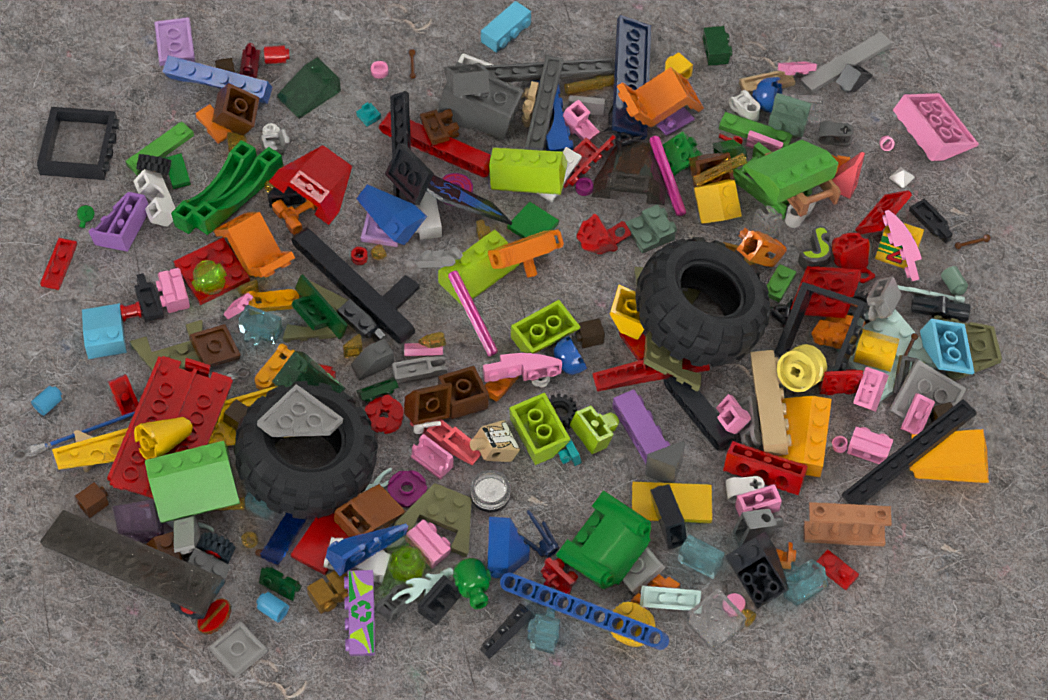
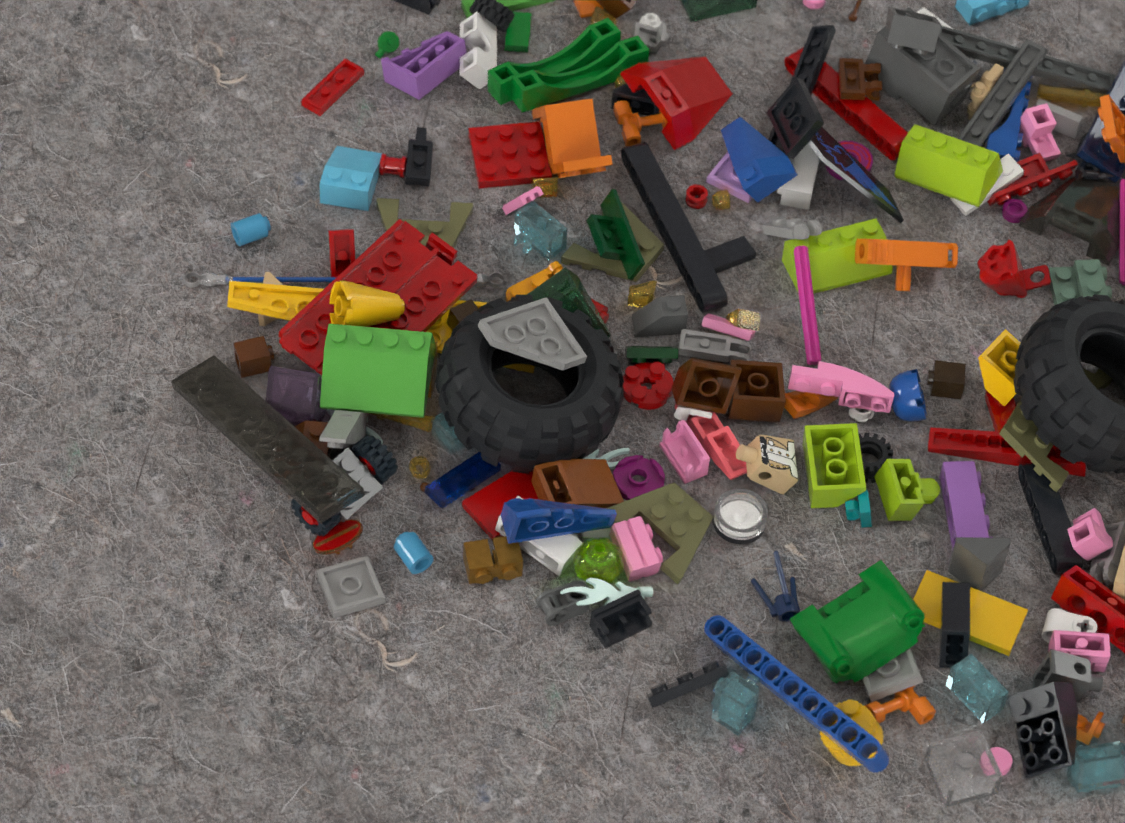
camera: 20 degrees right, 5 degrees down
bright pink brick [156,268,190,313] -> none
reddish brown plate [189,324,241,367] -> none
clear neon green plant [191,260,227,295] -> none
light orange plate [247,289,299,313] -> none
dark green hinge [259,567,302,601] -> none
black hinge [337,299,385,342] -> none
medium lavender brick [344,570,375,656] -> none
teal tile [356,102,381,127] -> none
green piece [452,558,491,609] -> none
clear yellow plate [476,219,491,240] -> none
blue wedge [488,517,530,578] -> none
green tile [507,202,559,238] -> none
lime slope [511,300,580,354] -> none
red hips [540,557,578,594] -> none
light aqua plate [640,585,701,611] -> none
clear yellow hinge [738,609,756,627] -> none

